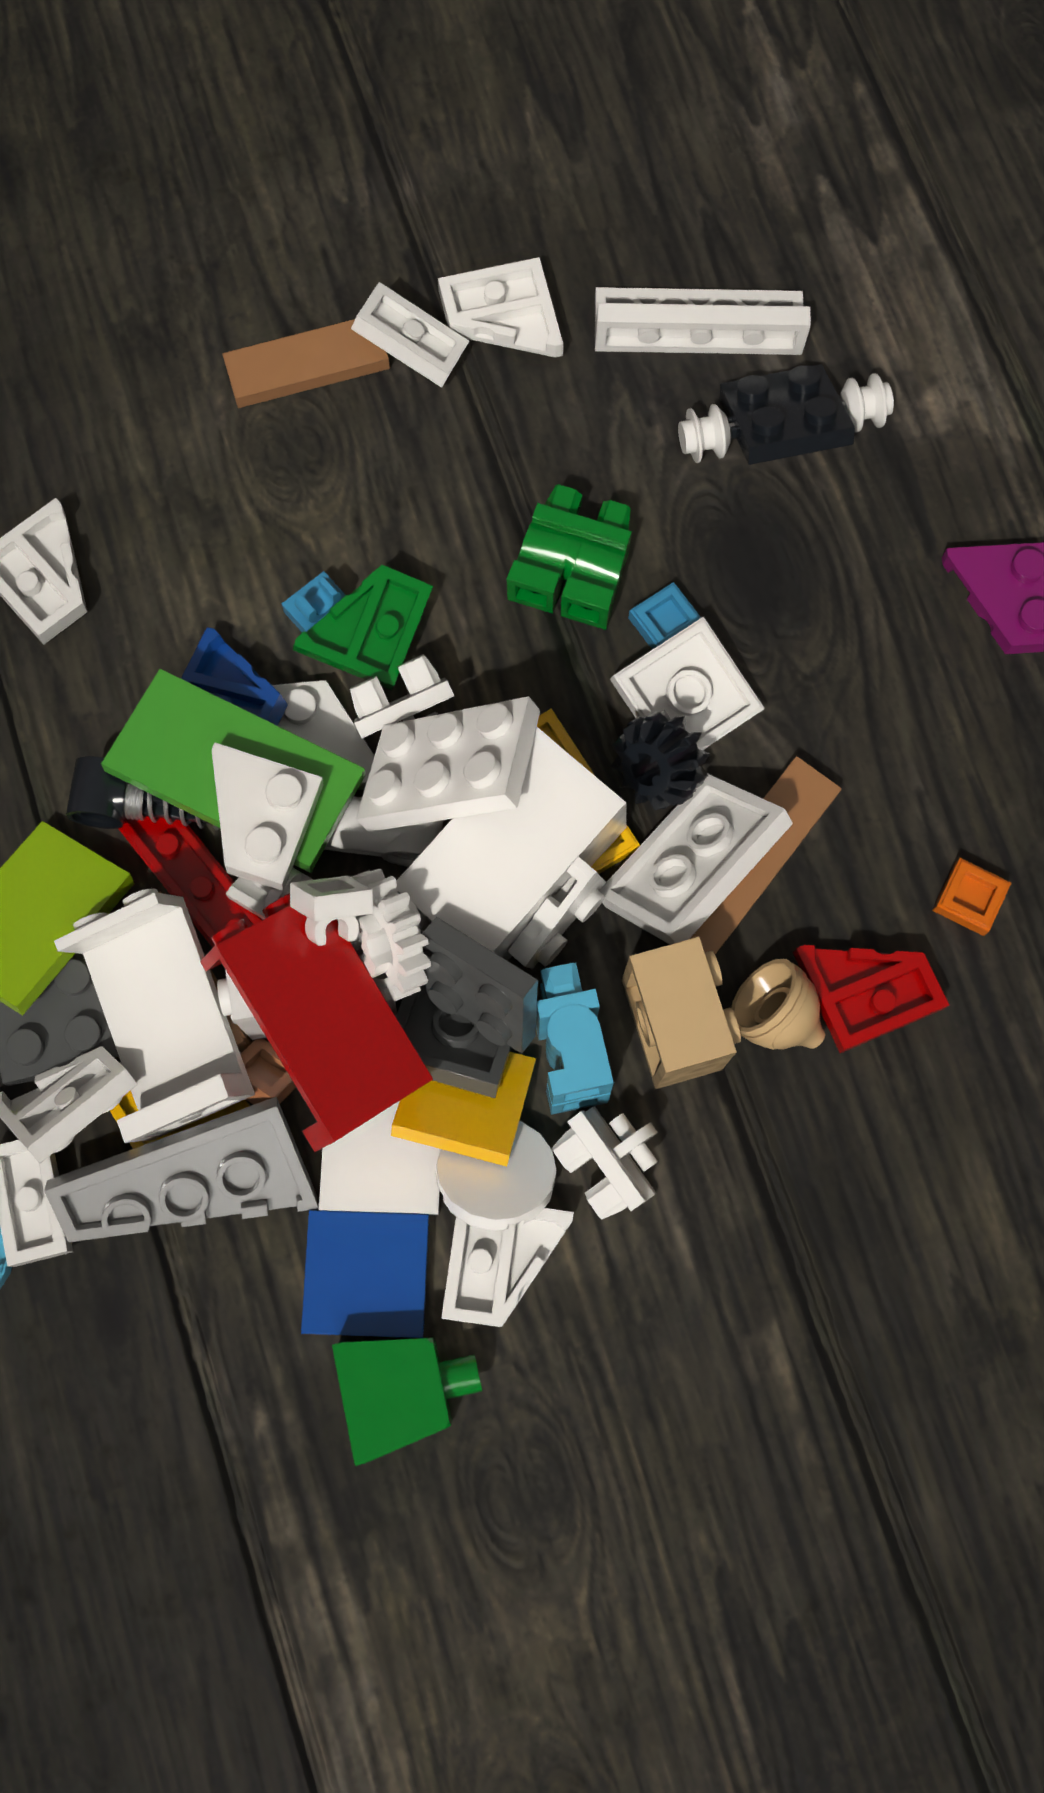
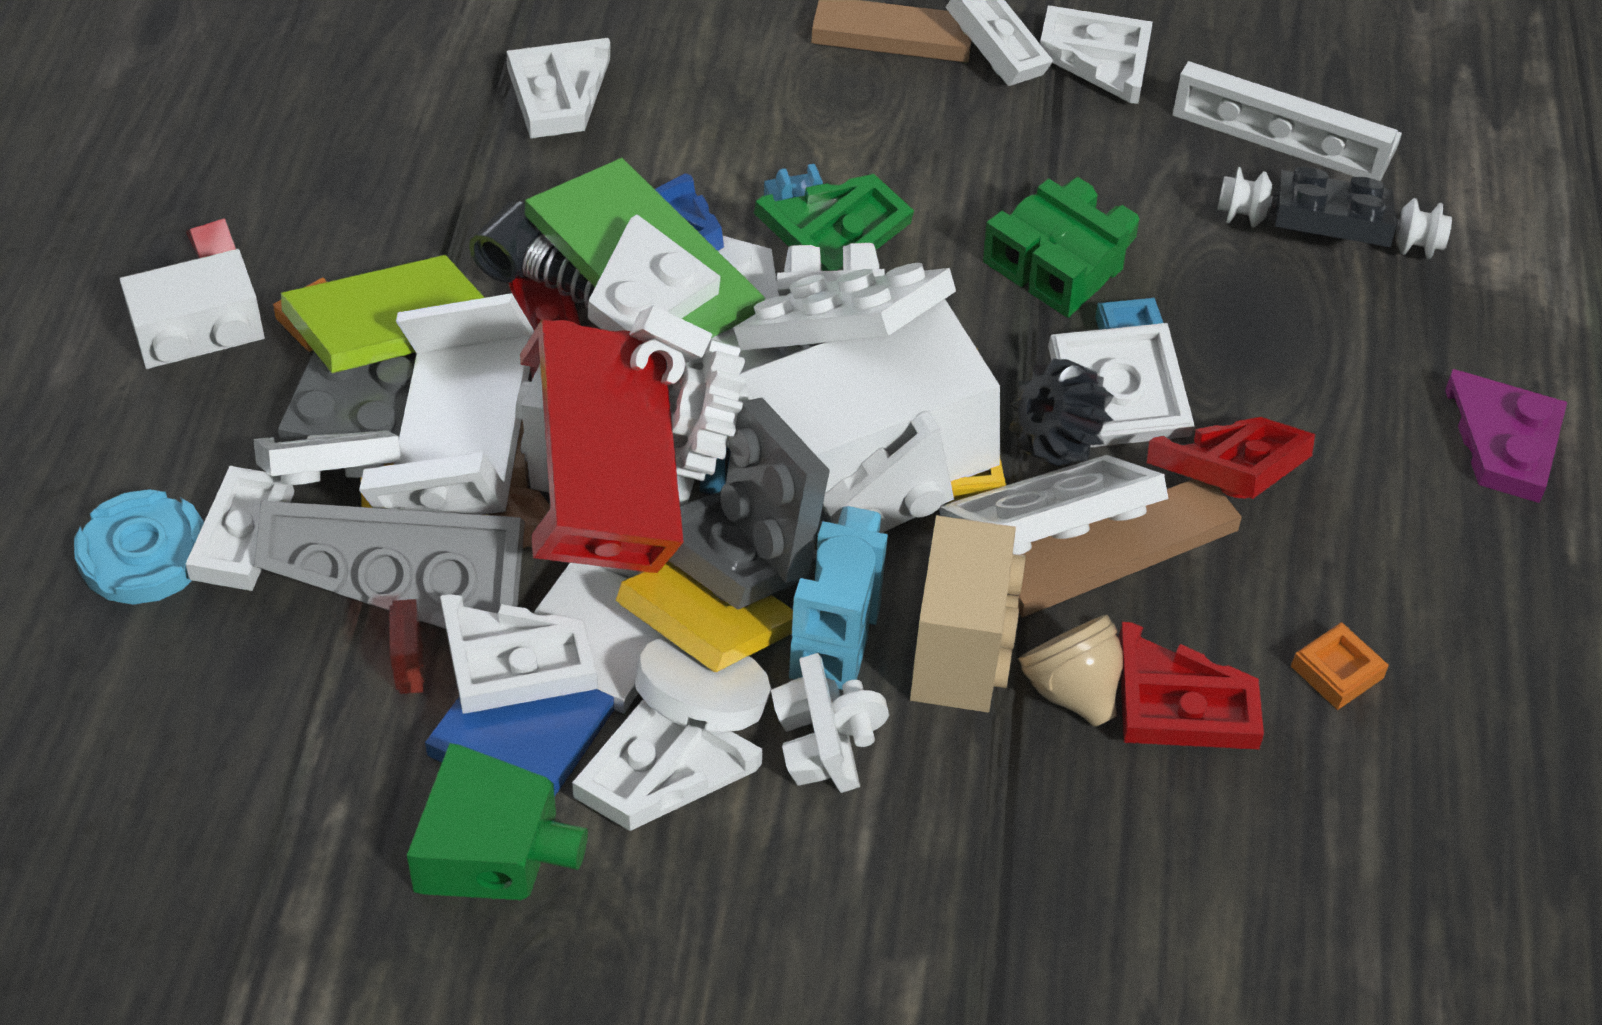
camera: 25 degrees right, 25 degrees down
none -> clear red tile [389,599,423,694]
none -> white wing [440,594,598,714]
none -> red wing [1147,417,1315,499]

